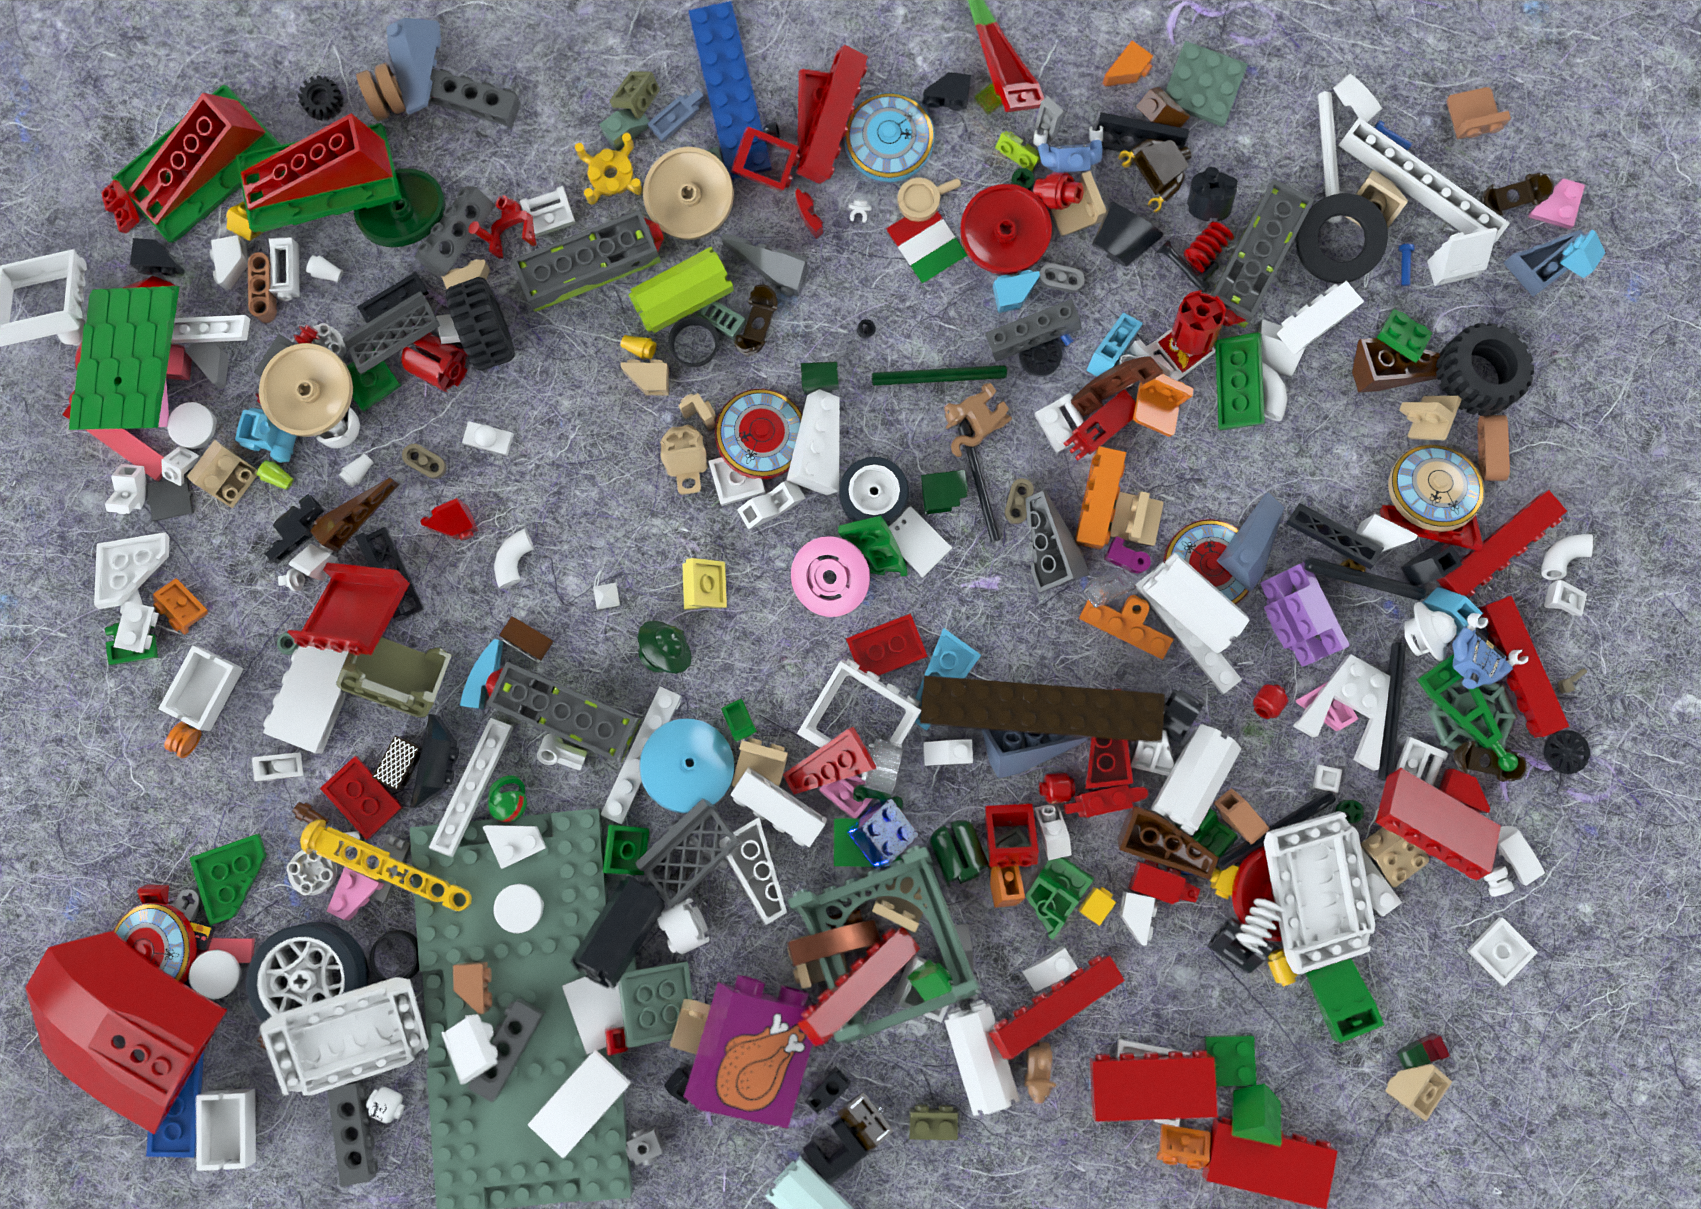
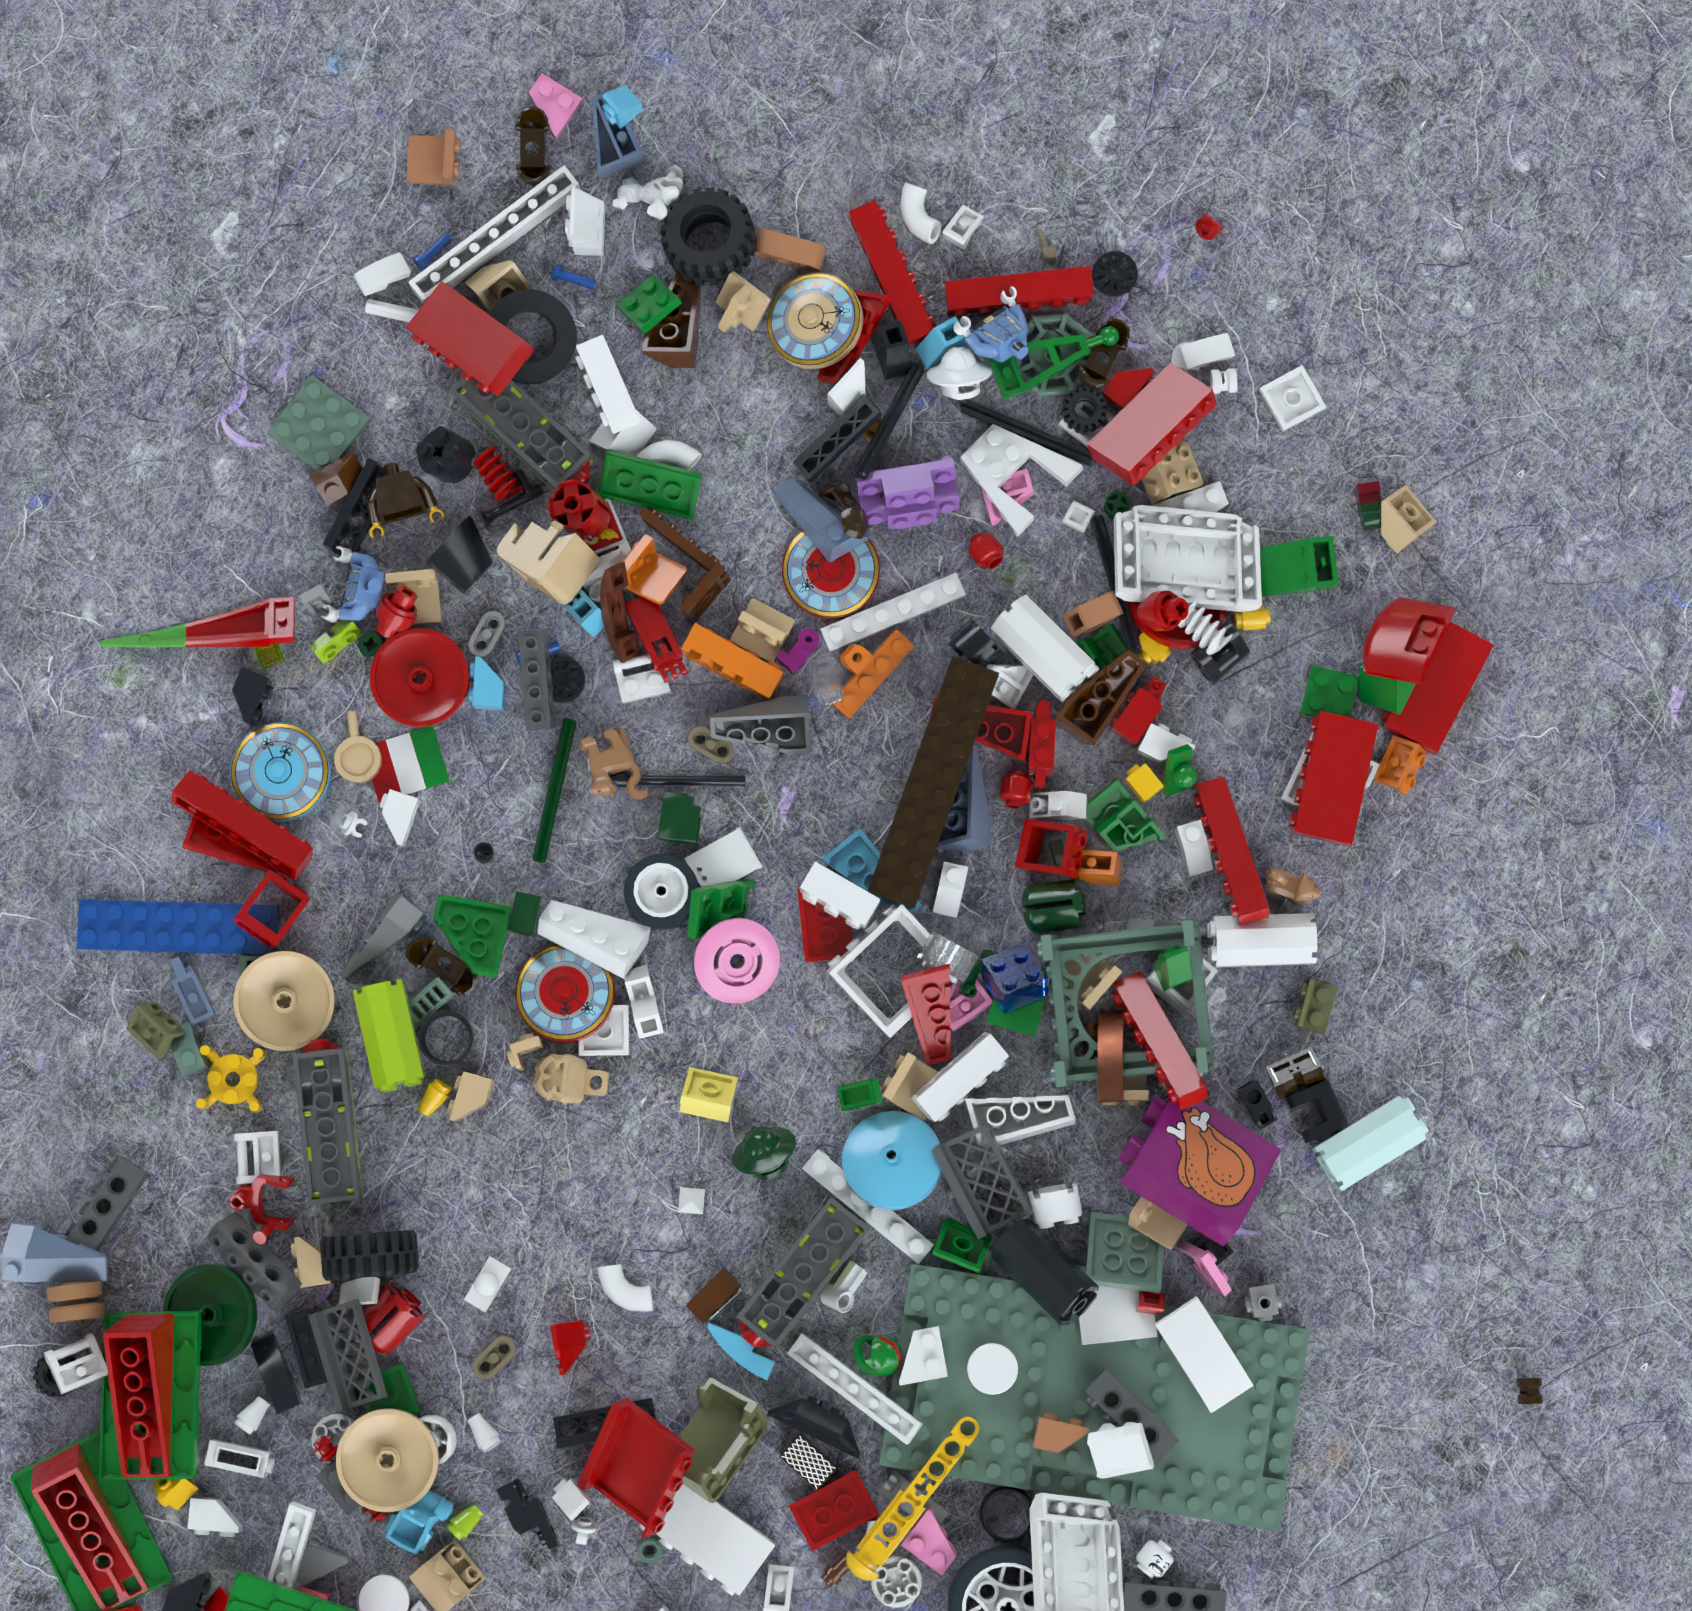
camera: 80 degrees left, 0 degrees up
nougat beam [248,252,277,323] -> none
reddish brown wedge [310,477,400,552] -> none
black hinge [762,122,780,139] -> none
red slope [795,188,823,239] -> none
orange slope [1102,41,1153,86] -> none
white brick [1142,552,1250,654] -> none
none -> white plate [44,1333,108,1395]
none -> black slope [251,1334,303,1415]
none -> white slope [380,789,420,847]
none -> red brick [406,281,534,396]
none -> green plate [433,894,512,978]
none -> tan piece [497,520,601,605]
none -> white piece [613,165,683,220]
none -> reddish brown bracket [640,507,731,625]
none -> white piece [800,862,880,930]
none -> dark brown piece [818,481,869,539]
none -> black tyre [1062,386,1107,434]
none -> red piece [1137,591,1189,631]
none -> green tile [1163,744,1197,796]
none -> bright pink wing [1177,1241,1232,1296]
none -> red plate [1196,212,1224,240]
none -> red slope [1362,597,1455,685]

